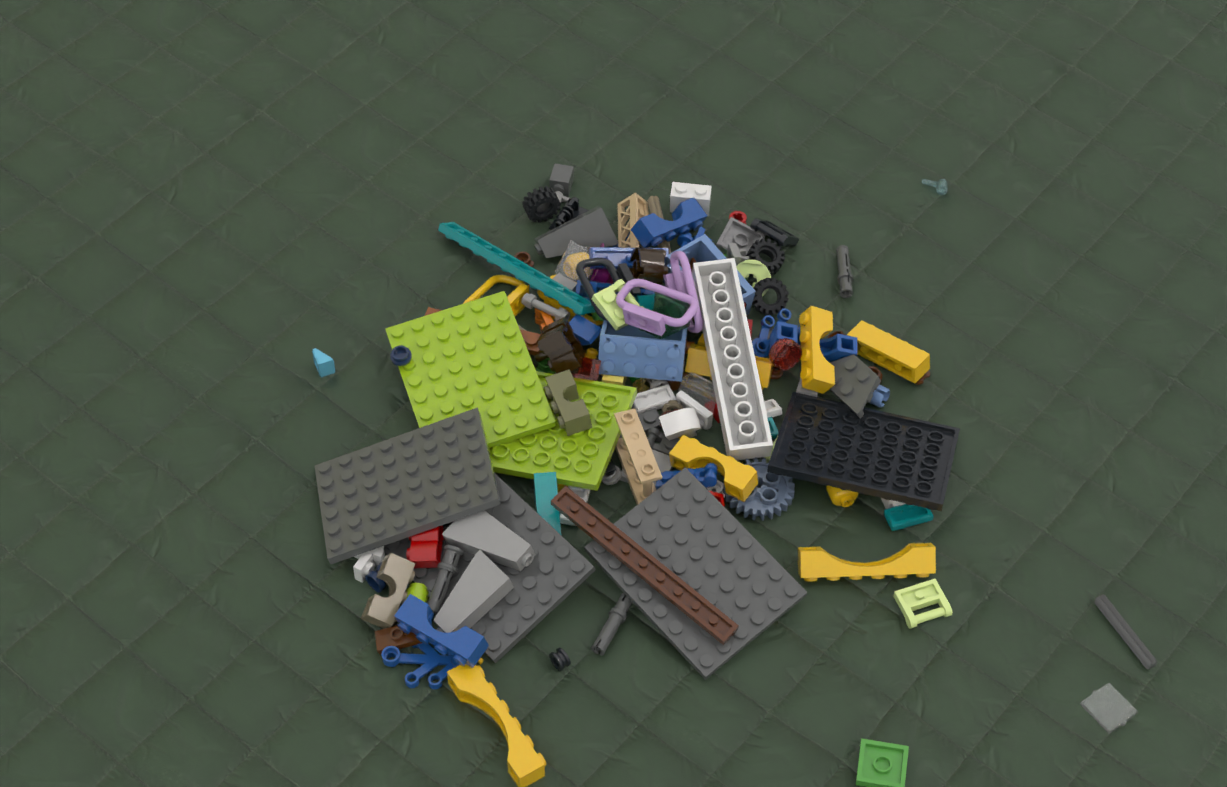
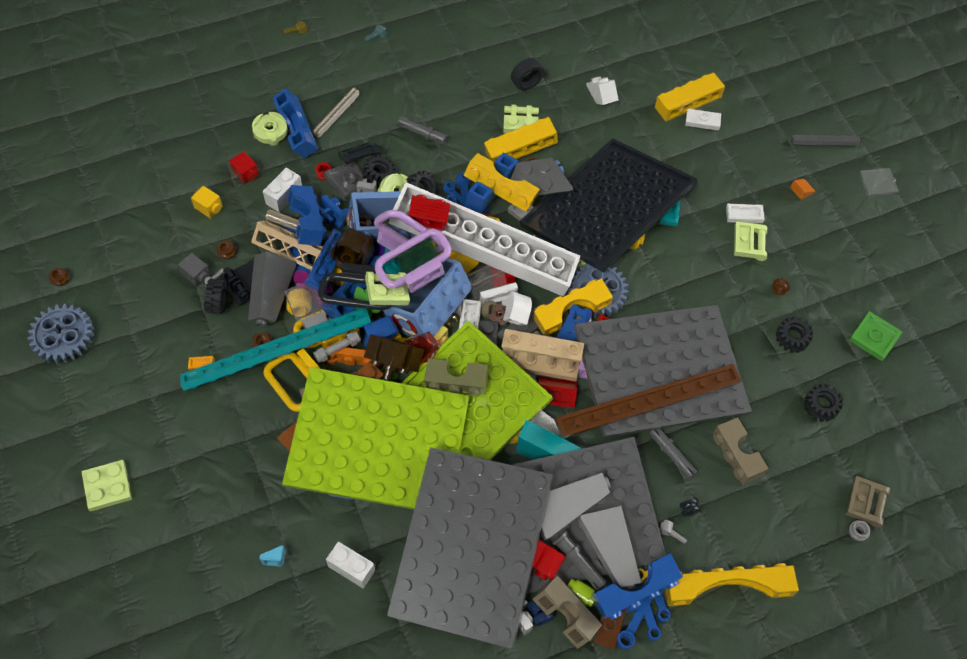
camera: 65 degrees left, 10 degrees up
dark blue plate [390,345,412,366] -> none
clear red hair [768,338,802,371] -> none
yellow arch [798,543,936,581] -> none
none -> sand blue gear [27,304,94,364]
none -> reddish brown plate [49,268,69,286]
none -> yellowish green plate [81,460,132,512]
none -> light orange piece [188,356,215,370]
none -> yellow brick [191,186,223,219]
none -> reddish brown plate [217,241,236,259]
none -> red brick [229,151,259,184]
none -> yellowish green plate [252,112,288,146]
none -> blue arch [272,88,318,159]
none -> clear yellow hand [284,21,308,34]
none -> dark tan axle [312,88,359,138]
none -> white brick [326,542,375,589]
none -> red brick [408,194,450,231]
none -> yellowish green plate [503,105,539,133]
none -> black tyre [511,58,544,91]
none -> red panel [538,377,577,408]
none -> white slope [586,76,618,105]
none -> yellow brick [655,72,725,122]
none -> light grey hand [660,520,687,544]
none -> white plate [685,109,721,131]
none -> dark tan arch [713,417,769,485]
none -> white plate [726,204,764,223]
none -> reddish brown plate [772,278,790,295]
none -> black tyre [775,316,814,353]
none -> orange slope [790,179,816,200]
none -> black tyre [804,384,843,422]

